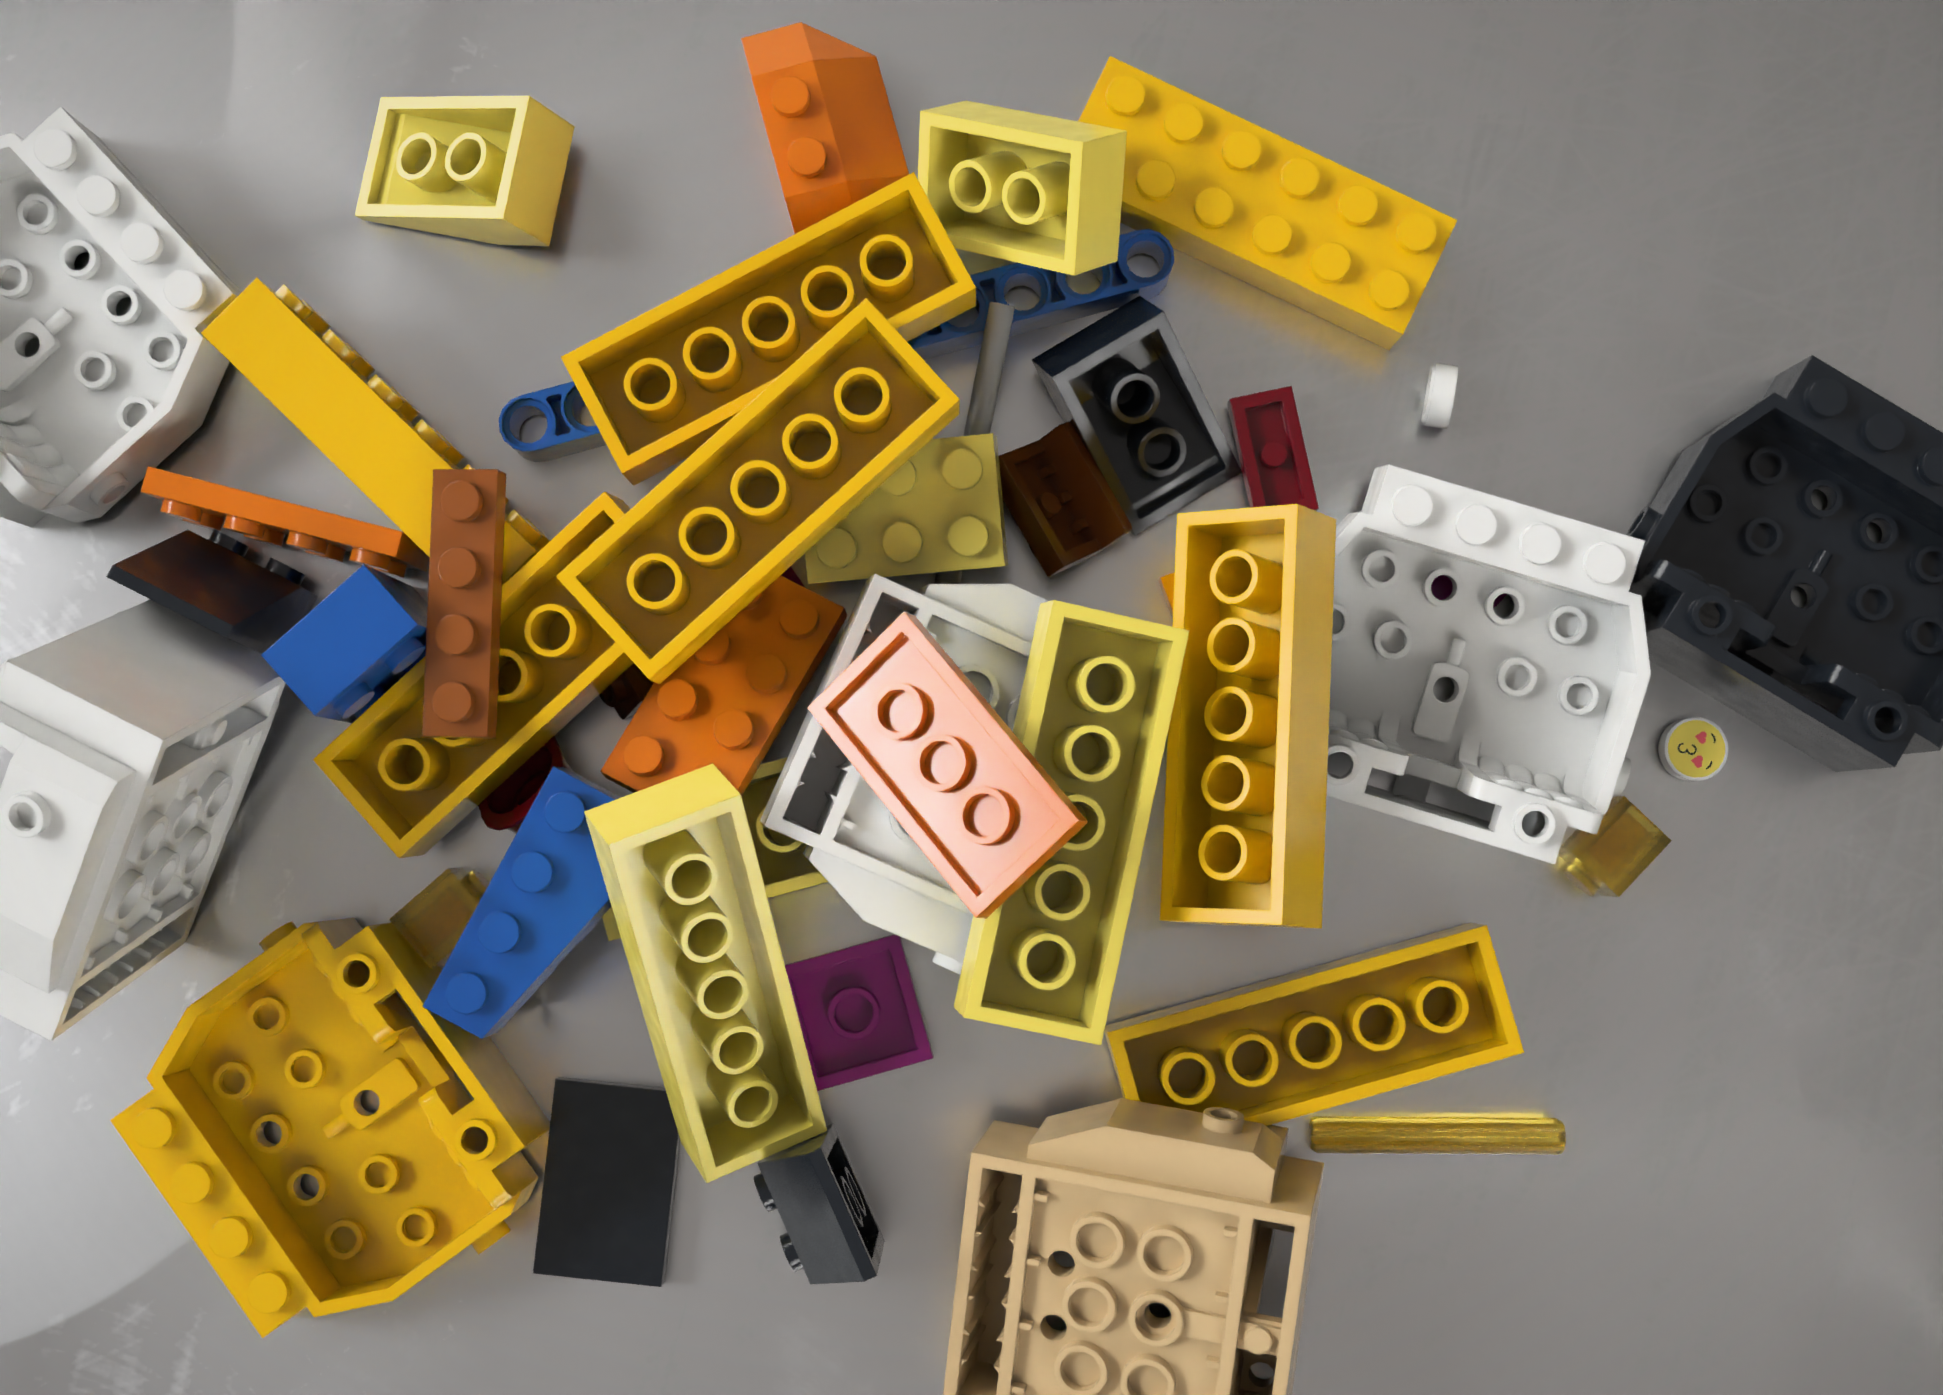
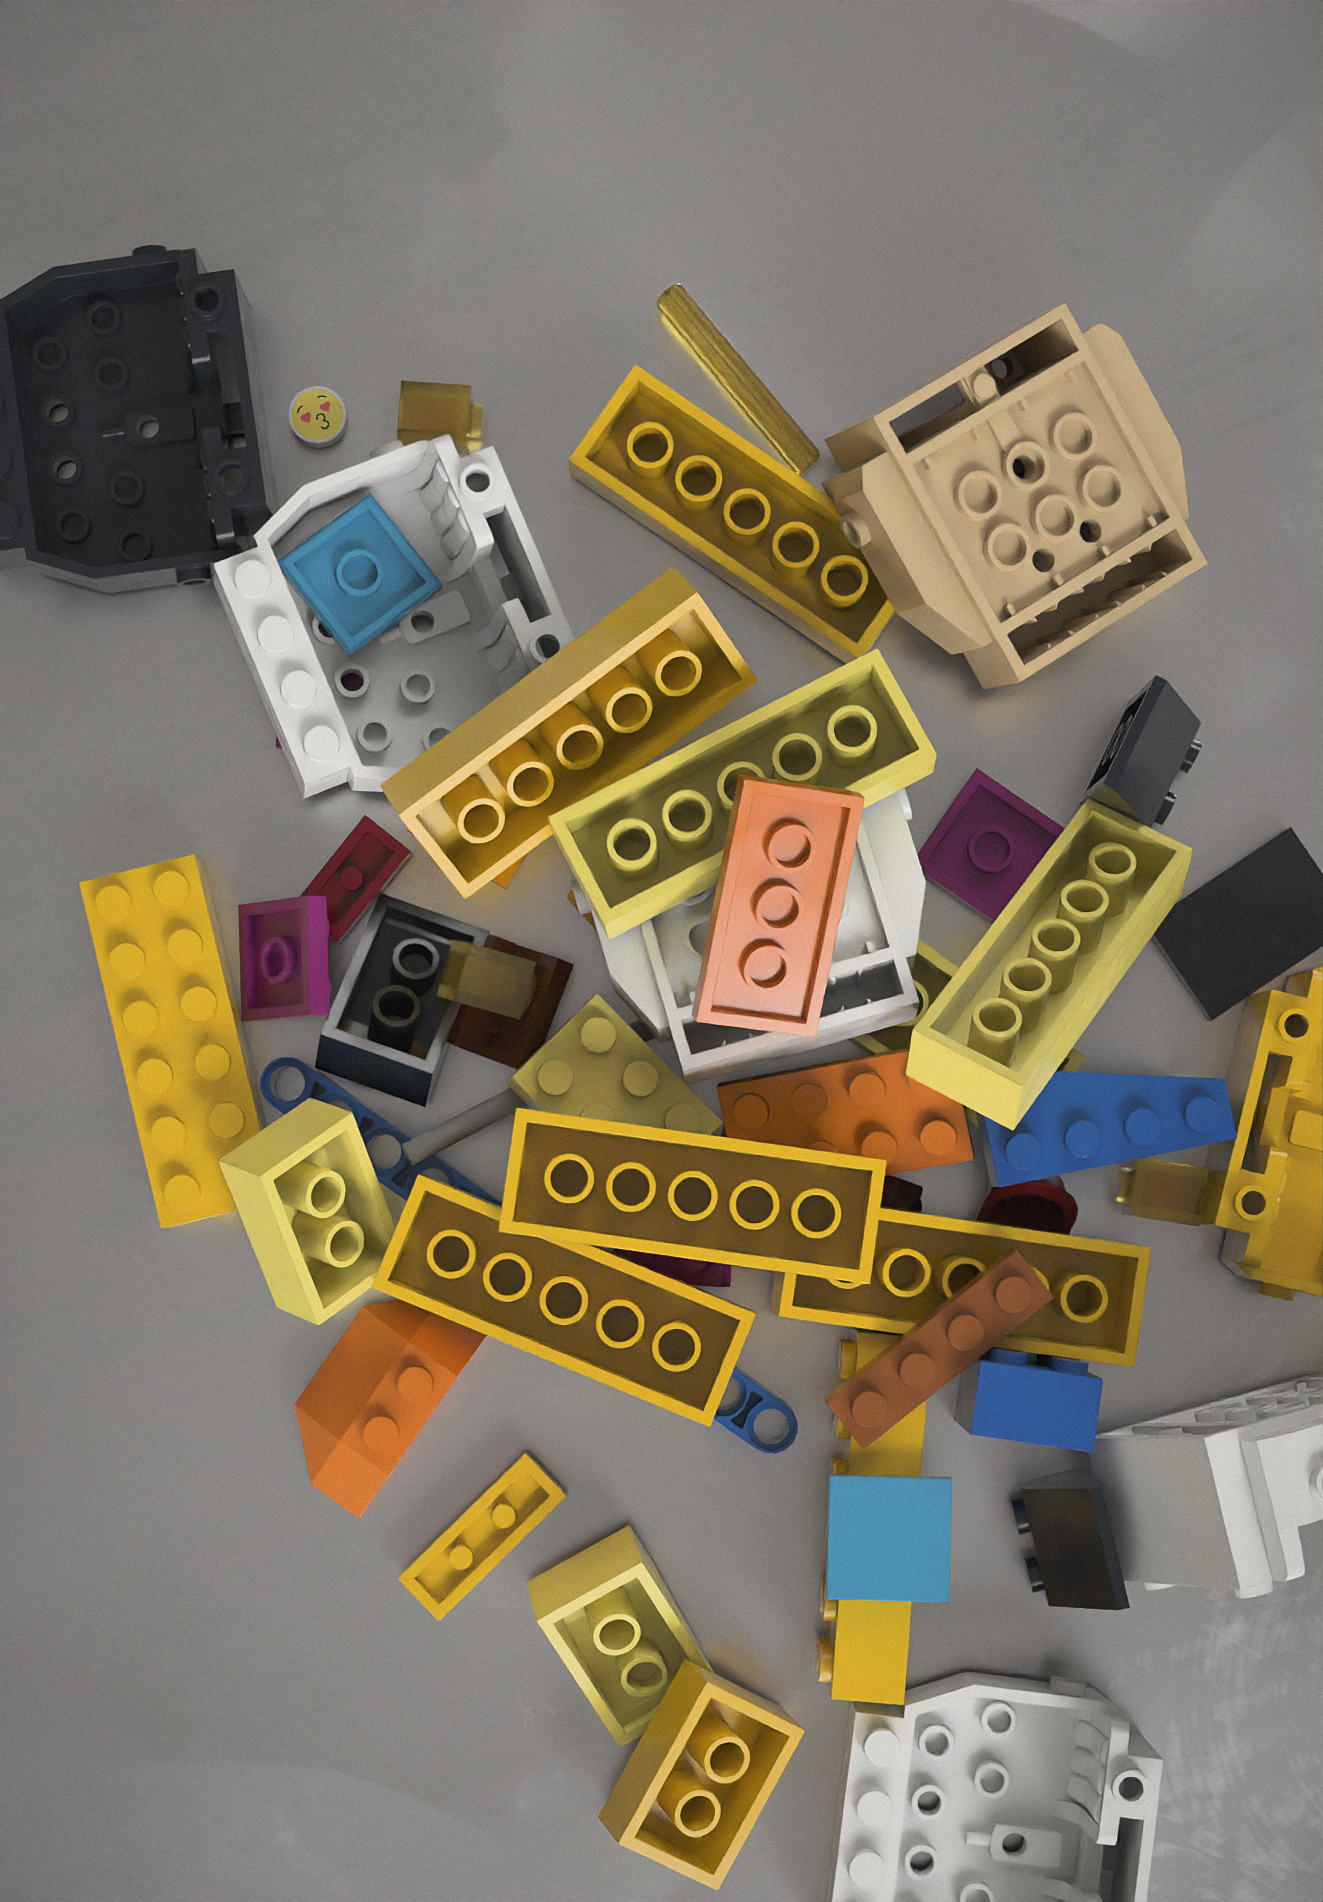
camera: 135 degrees left, 0 degrees up
orange plate [141,466,430,578] -> none
white tile [1422,363,1458,429] -> none
none -> magenta plate [238,896,331,1021]
none -> dark azure tile [277,493,443,658]
none -> yellow plate [398,1451,567,1621]
none -> clear yellow brick [437,939,537,1019]
none -> yellow brick [598,1659,805,1891]
none -> dark azure tile [826,1474,952,1602]

